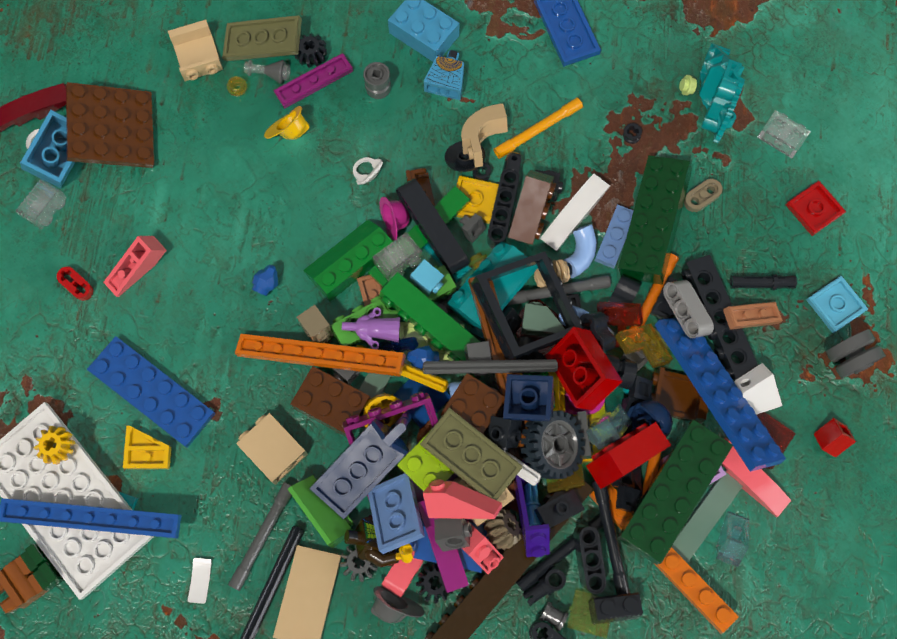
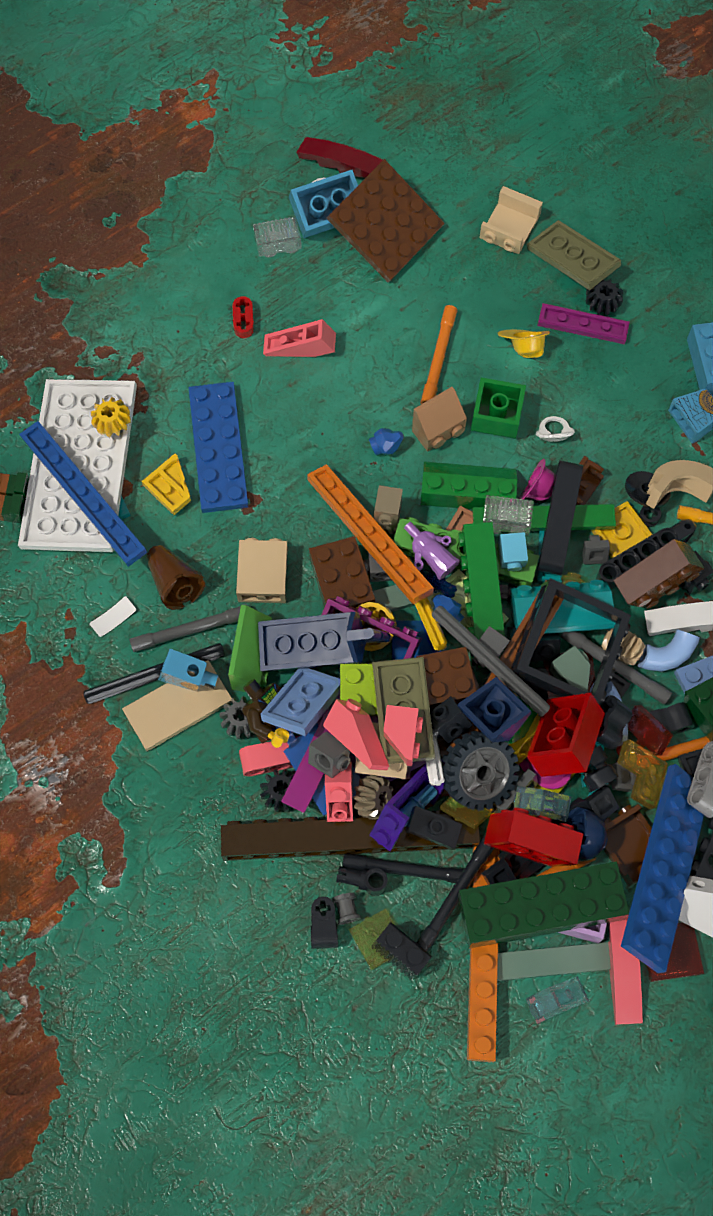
camera: 45 degrees right, 5 degrees down
clear yellow plate [227,76,247,96] -> none
piece [244,60,290,84] -> none
dark grey wheel [363,62,391,99] -> none
dark grey piece [371,586,424,623] -> none
black beam [573,524,606,594] -> none
none -> reddish brown cone [146,545,205,610]
none -> dark azure torso [158,649,218,691]
none -> coral slope [383,705,423,766]
none -> medium nougat slope [412,387,467,452]
none -> orange piece [420,305,457,404]
none -> green brick [471,377,526,439]

